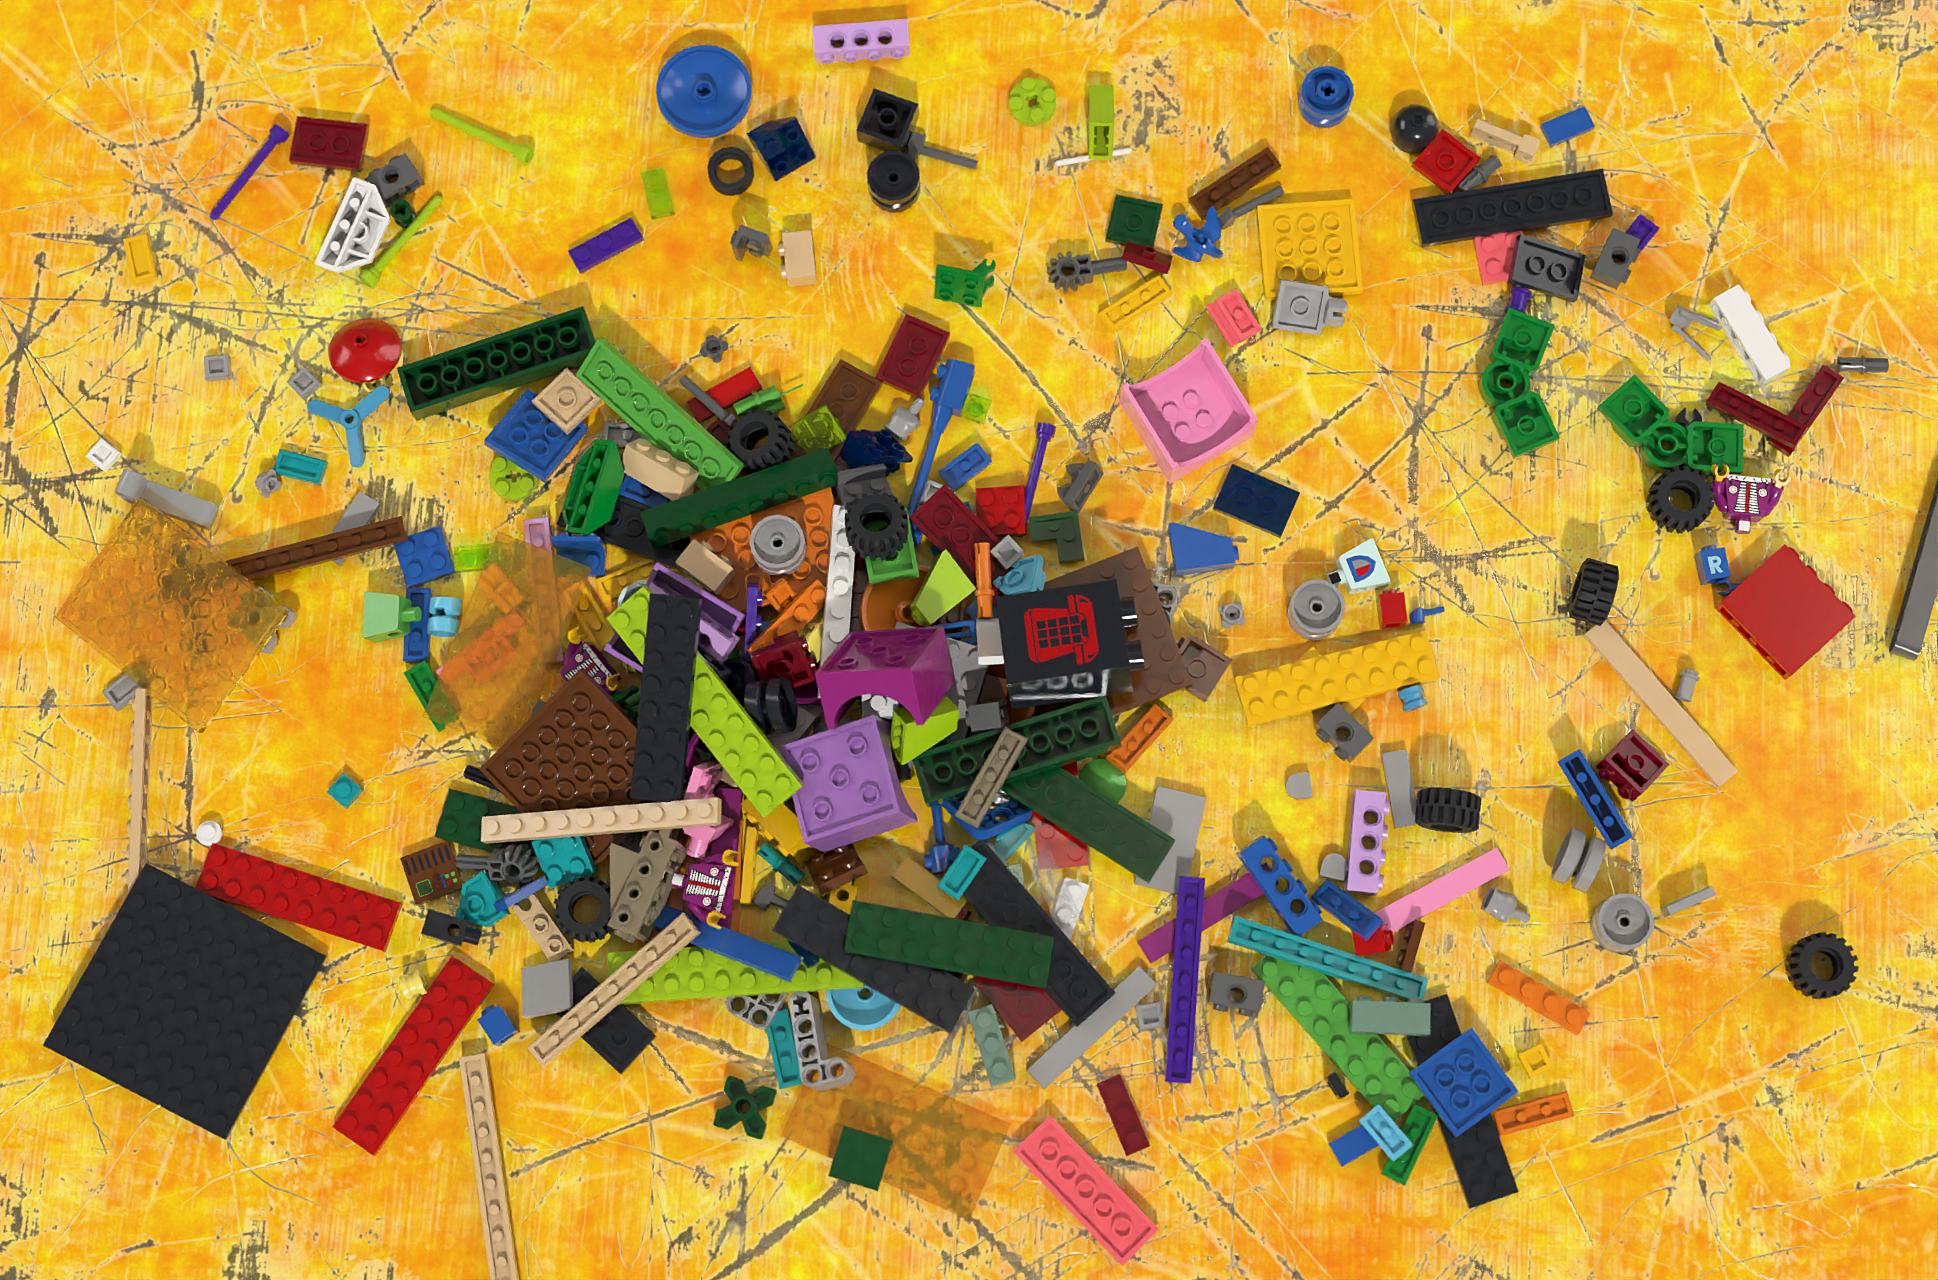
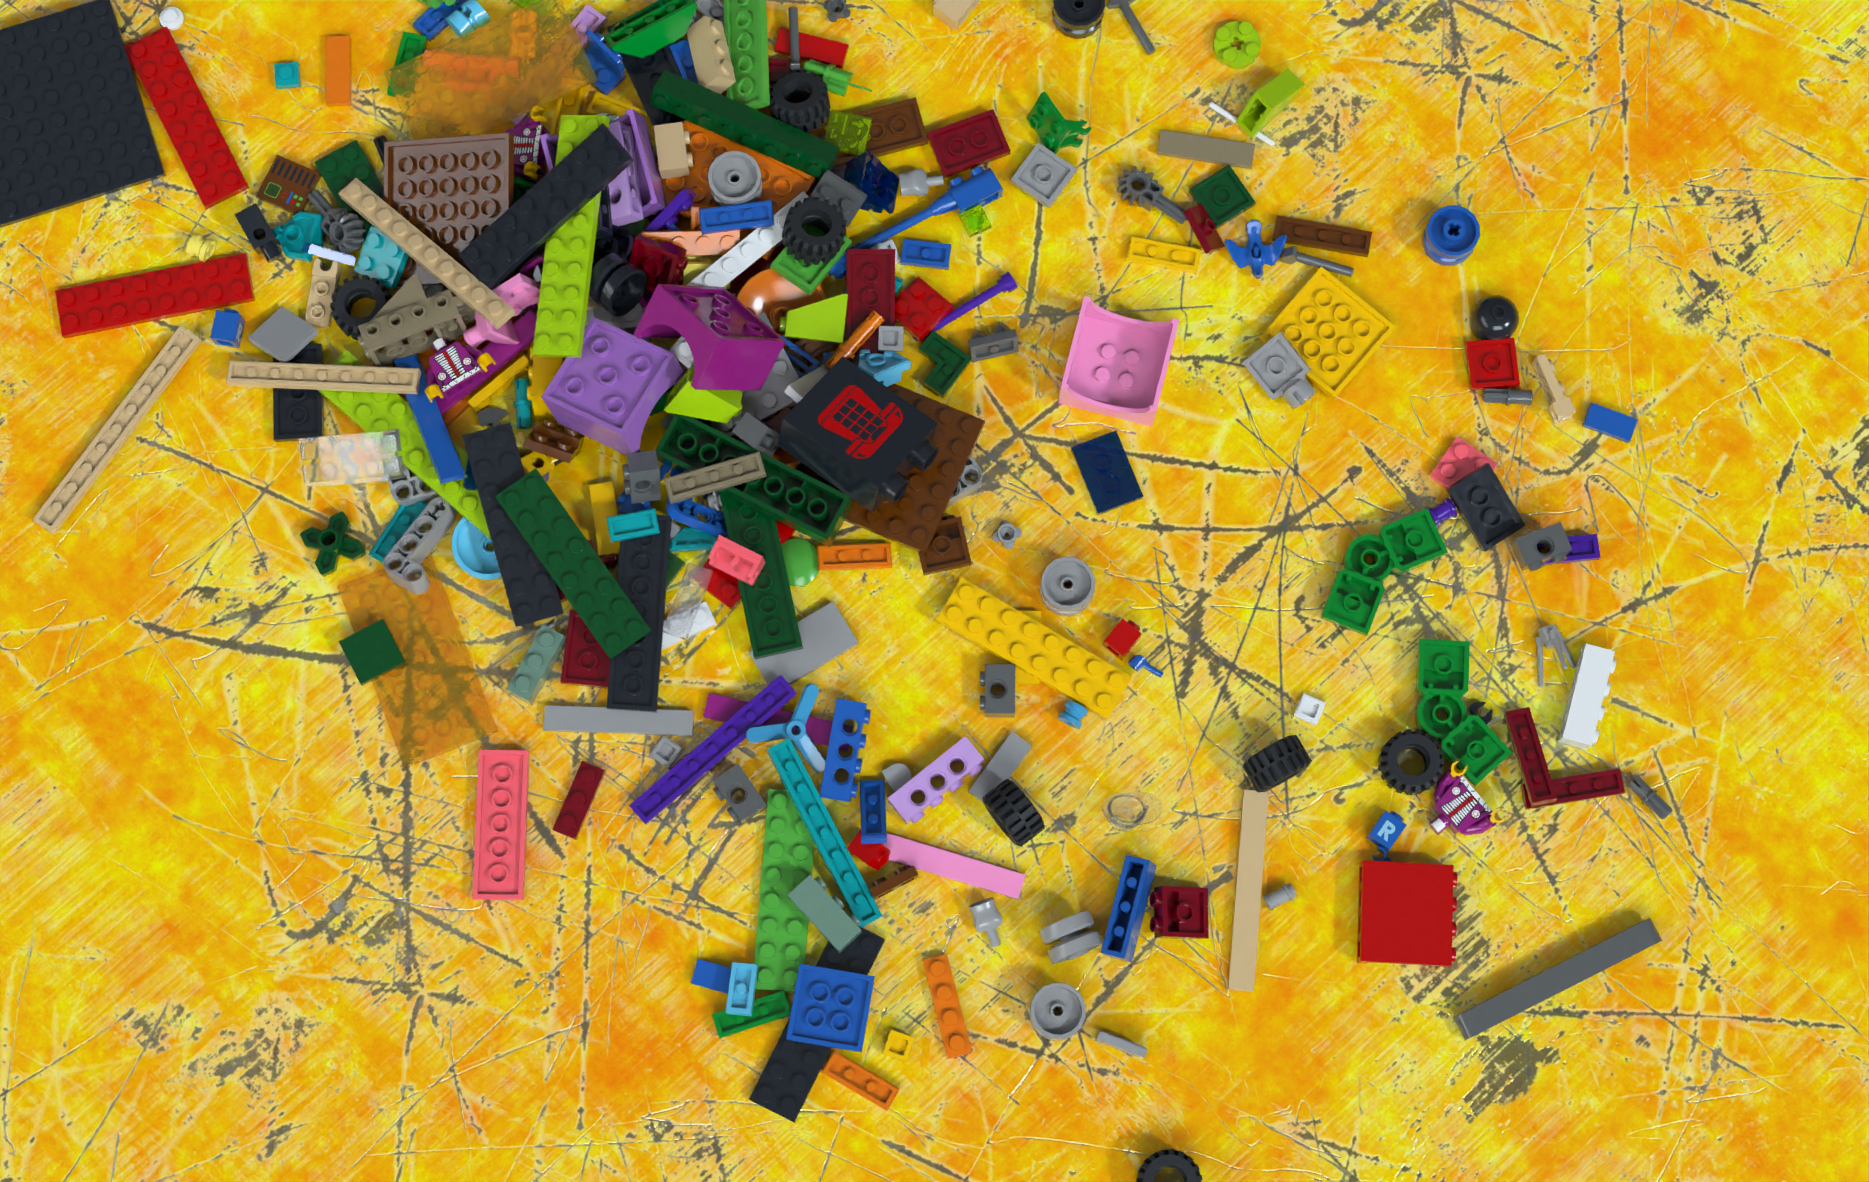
camera: 40 degrees right, 0 degrees up
blue slope [1168,522,1239,576] -> none
coral plate [1205,289,1261,349] -> none
light grey tile [1285,772,1313,800] -> none
black tile [1325,1072,1350,1100] -> none
light aqua torso [1327,538,1390,594] -> none
black plate [1412,169,1613,248] -> none
none -> clear piece [299,429,405,488]
none -> orange tile [326,36,351,107]
none -> dark grey brick [622,450,661,504]
none -> blue tile [699,200,775,235]
none -> coral hinge [708,535,765,586]
none -> dark azure piece [746,683,826,772]
none -> light grey plate [1010,143,1077,209]
none -> clear piece [1102,792,1162,832]
none -> dark tan tile [1157,130,1255,169]
none -> white tile [1293,693,1326,726]

